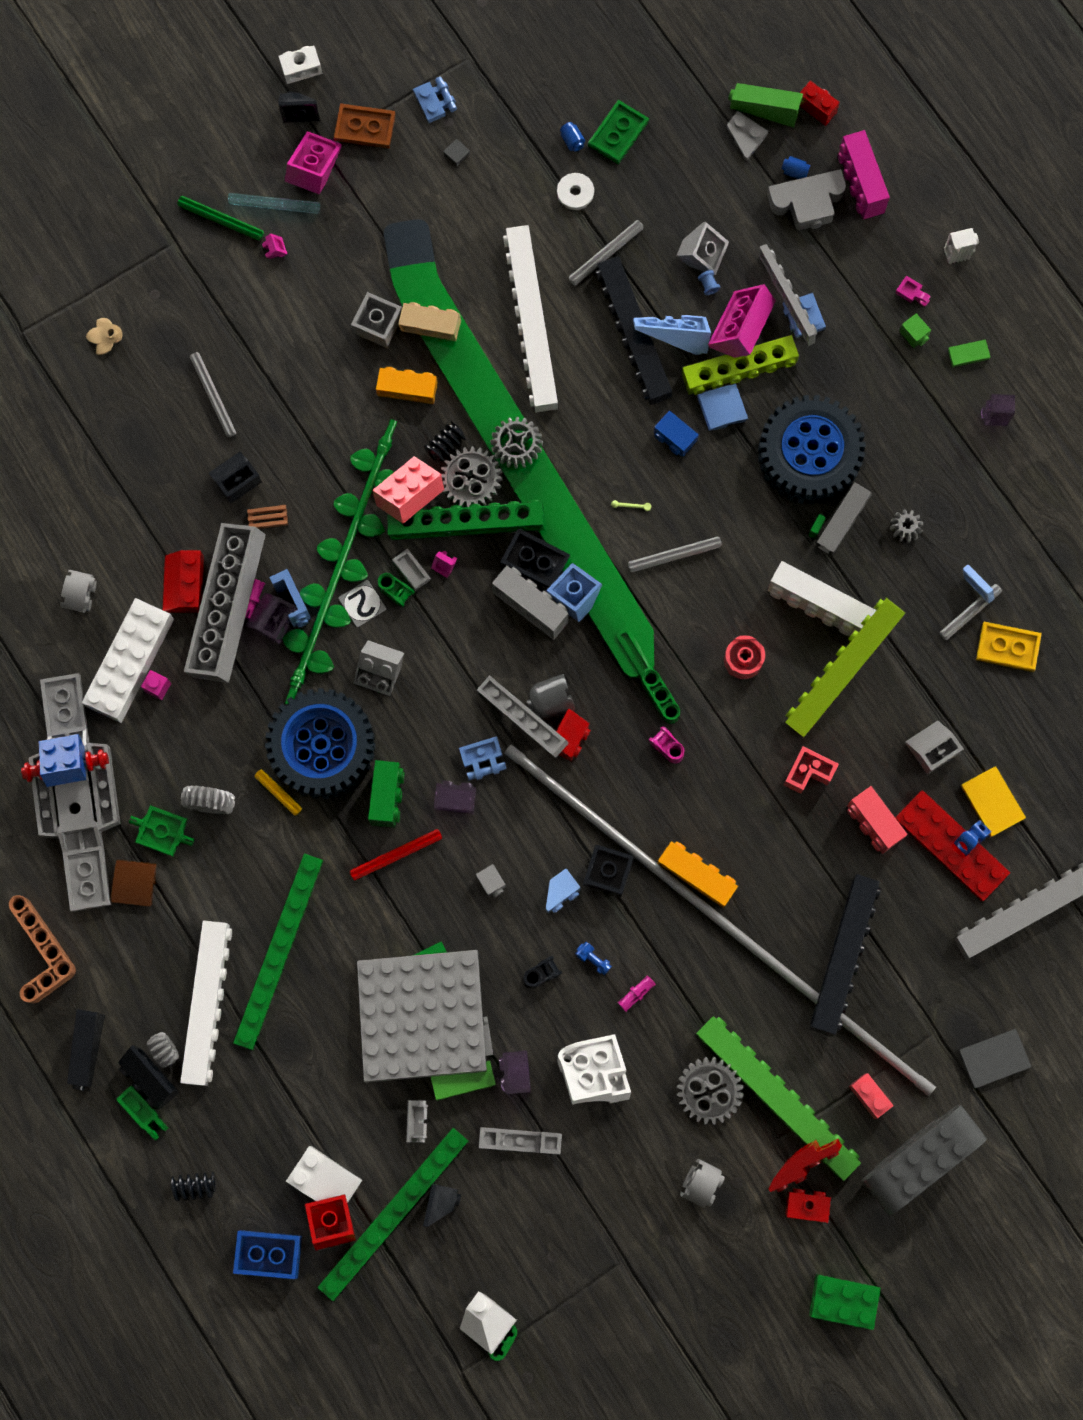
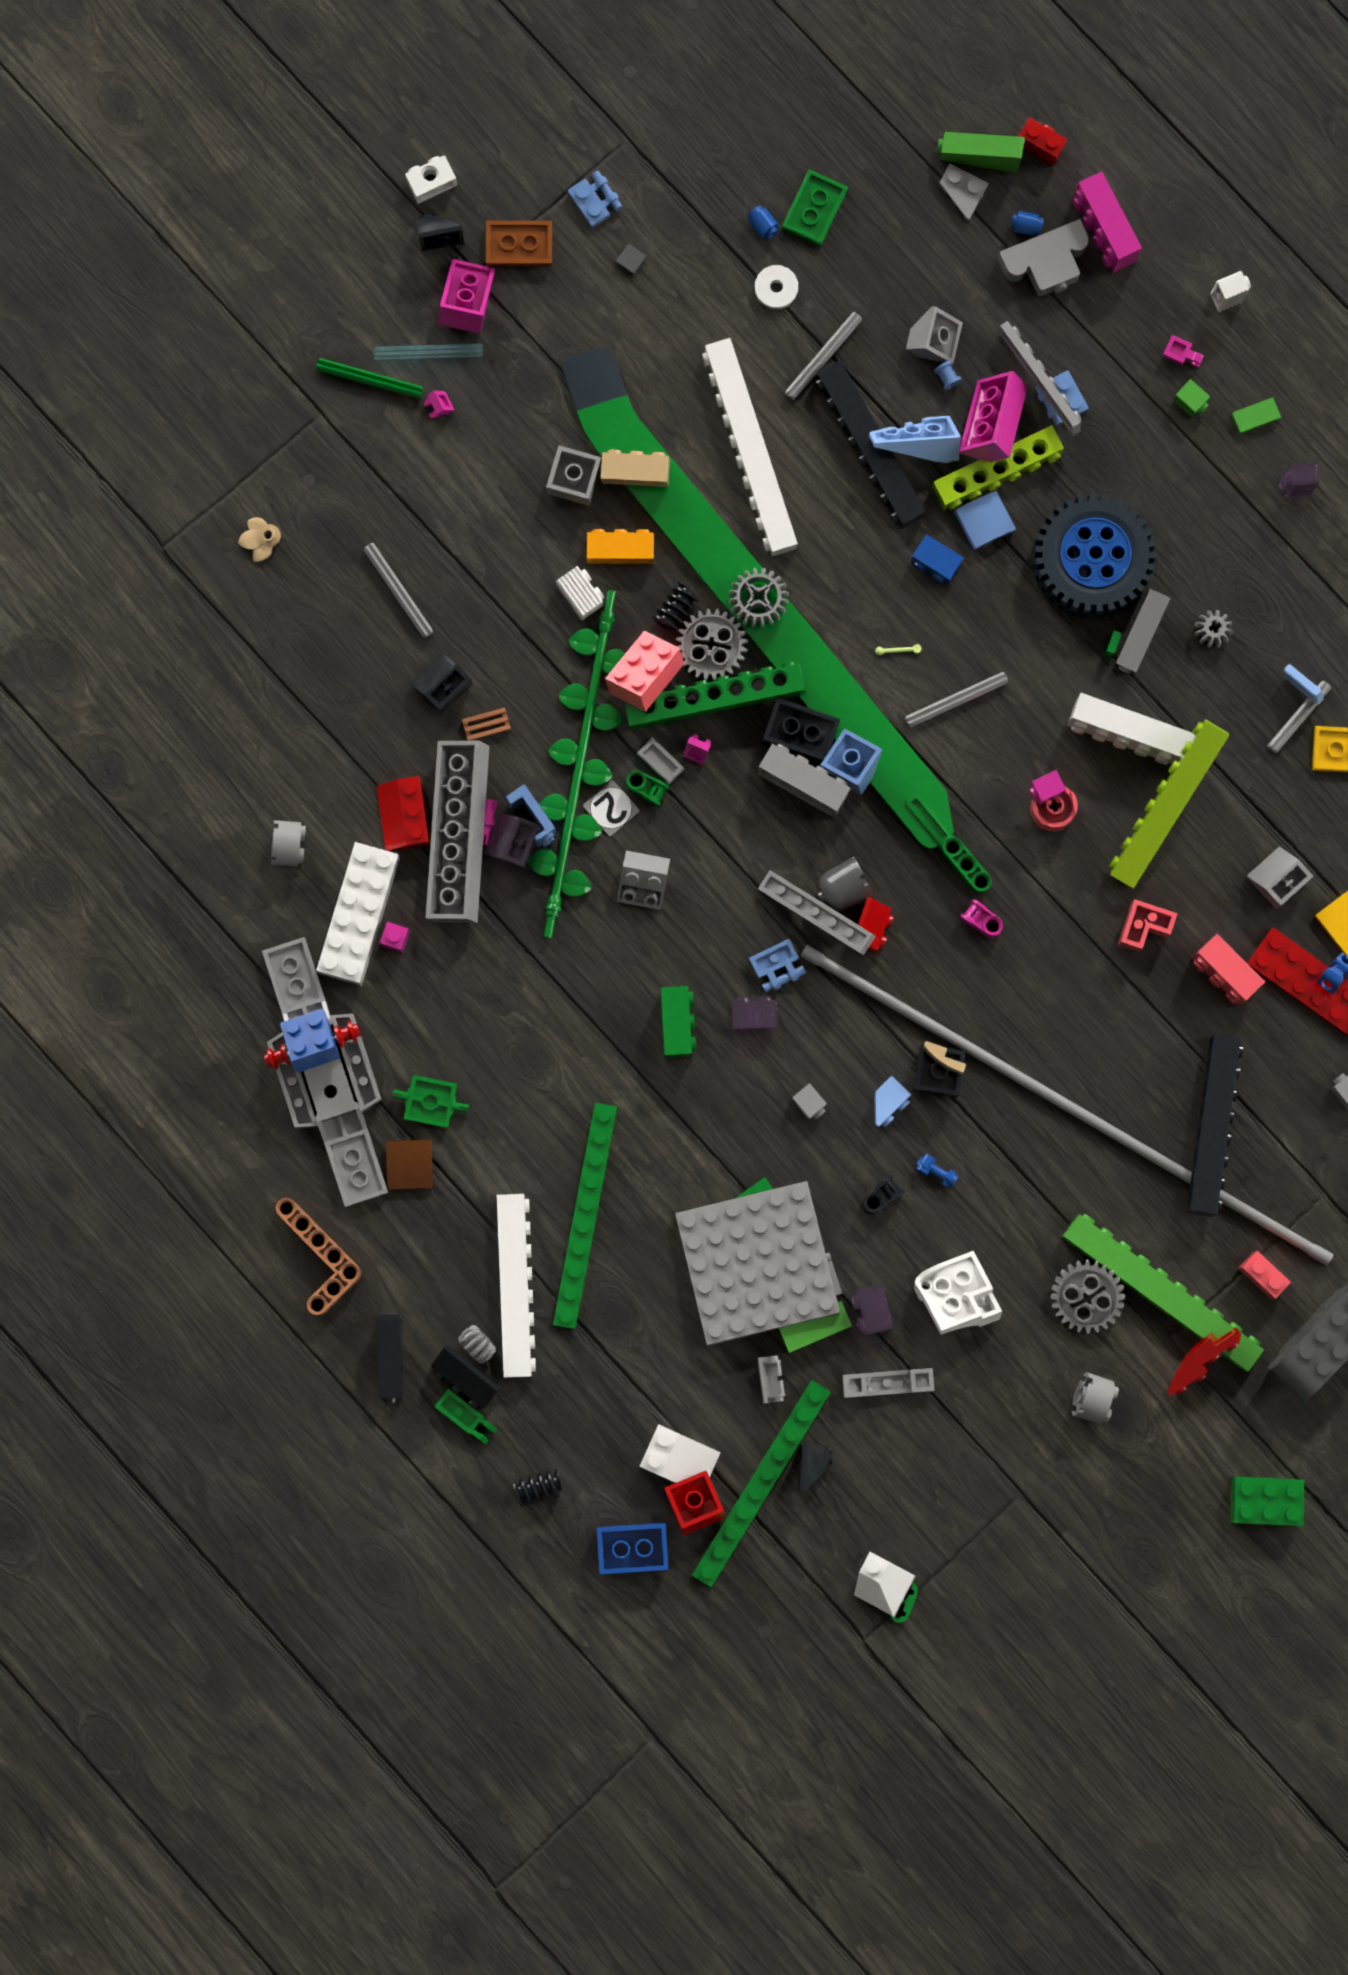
camera: 15 degrees left, 5 degrees up
light grey gear [181,786,235,815] -> none
yellow axle [255,769,302,816] -> none
wheel [265,688,375,799] -> none
red axle [350,829,442,880] -> none
dark pink pin [617,975,656,1012] -> none
light orange brick [657,841,738,908] -> none
red brick [785,1188,831,1223] -> none
none -> white brick [556,566,604,620]
none -> tan slope [923,1041,966,1075]
none -> dark pink brick [1029,770,1066,805]

